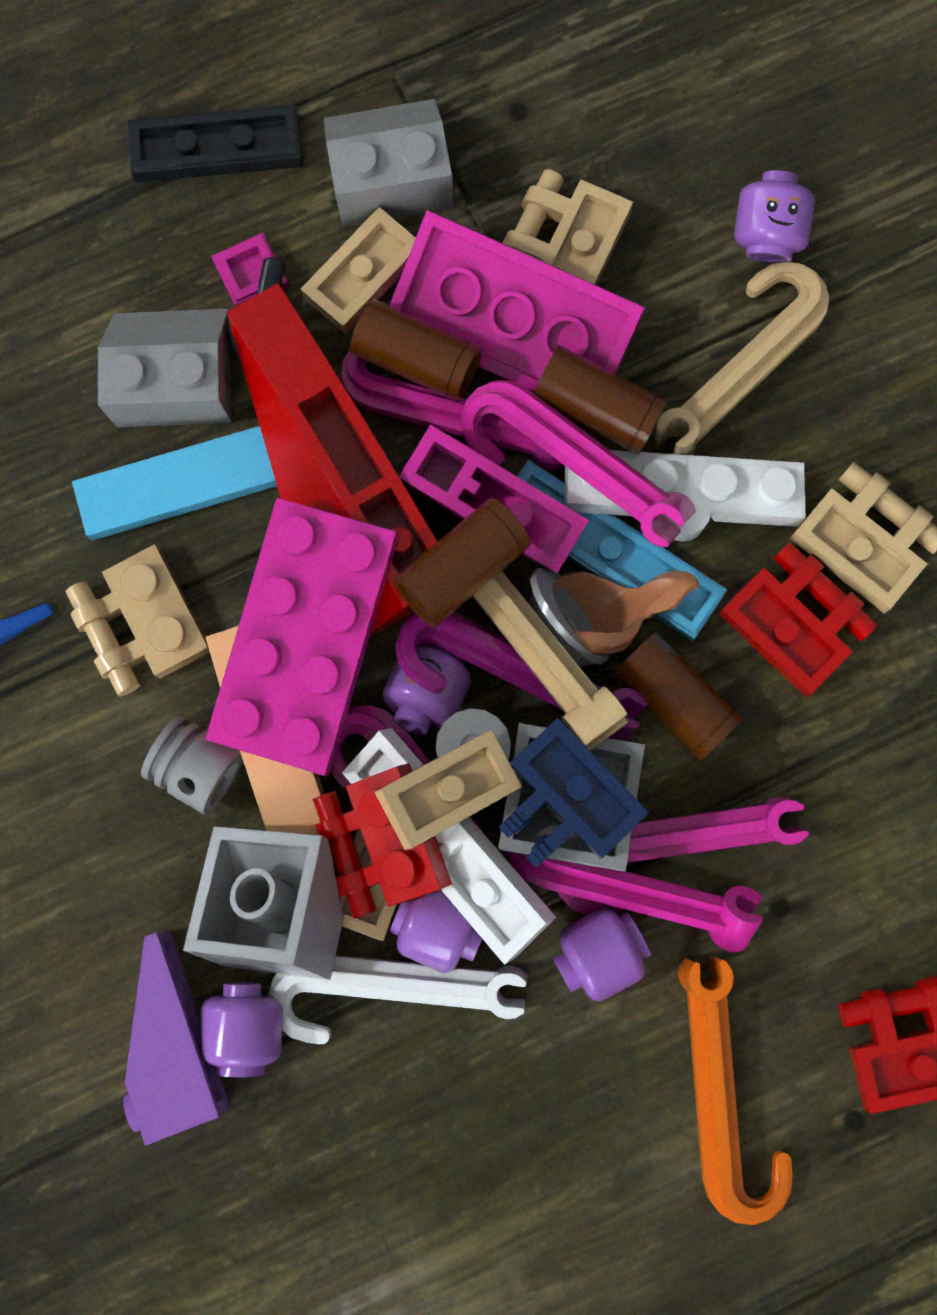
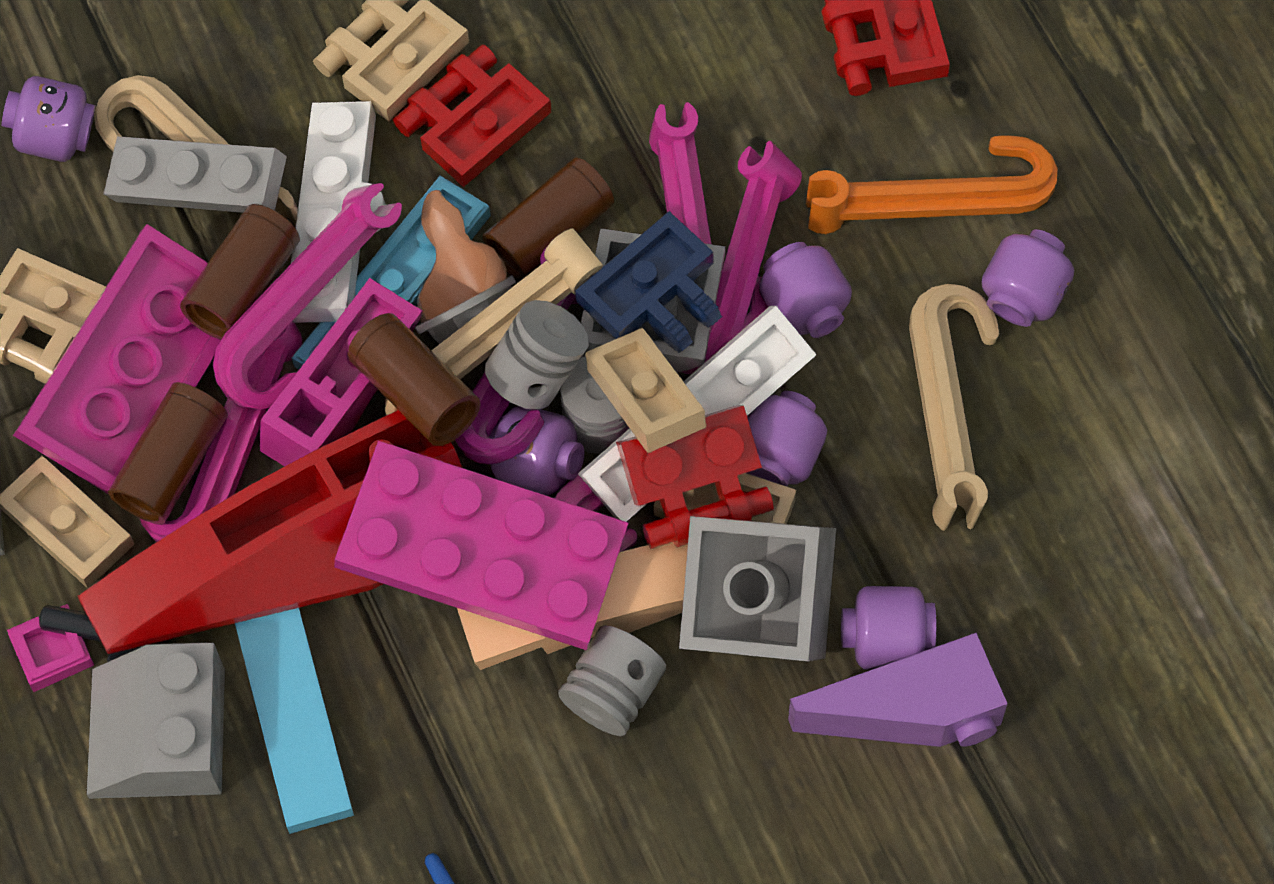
camera: 95 degrees left, 15 degrees down
tan plate [65,544,210,697] -> none
white piece [268,955,528,1044] -> none
none -> light grey plate [104,137,287,213]
none -> light grey piece [485,300,589,410]
none -> tan piece [909,284,999,531]
none -> medium lavender head [982,229,1074,327]

